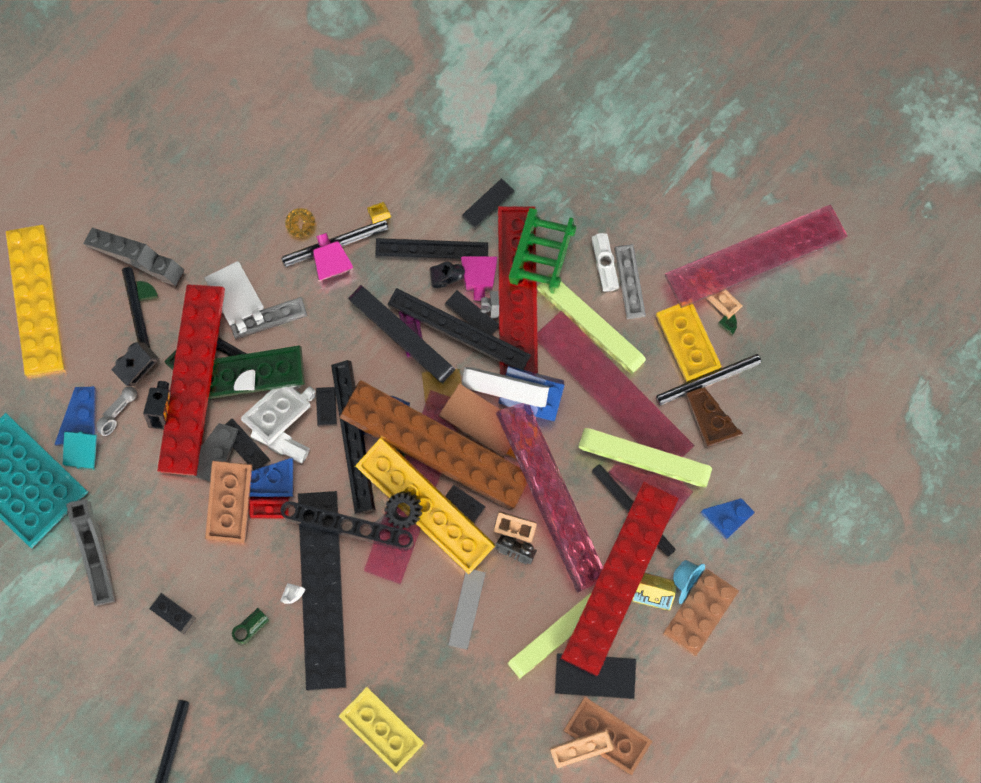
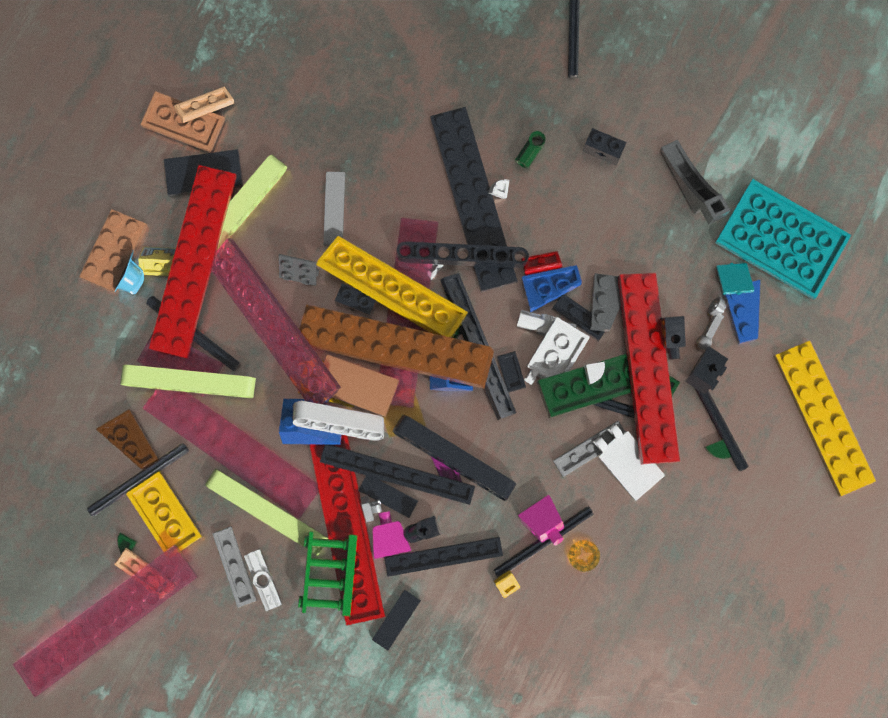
camera: 170 degrees right, 5 degrees up
dark grey arch [83,228,184,286] -> none
nougat plate [205,461,253,543] -> none
light yellow plate [339,687,424,773] -> none
black tyre [384,491,423,529] -> none
light nougat brick [493,511,537,542] -> none
blue wing [700,498,755,540] -> none

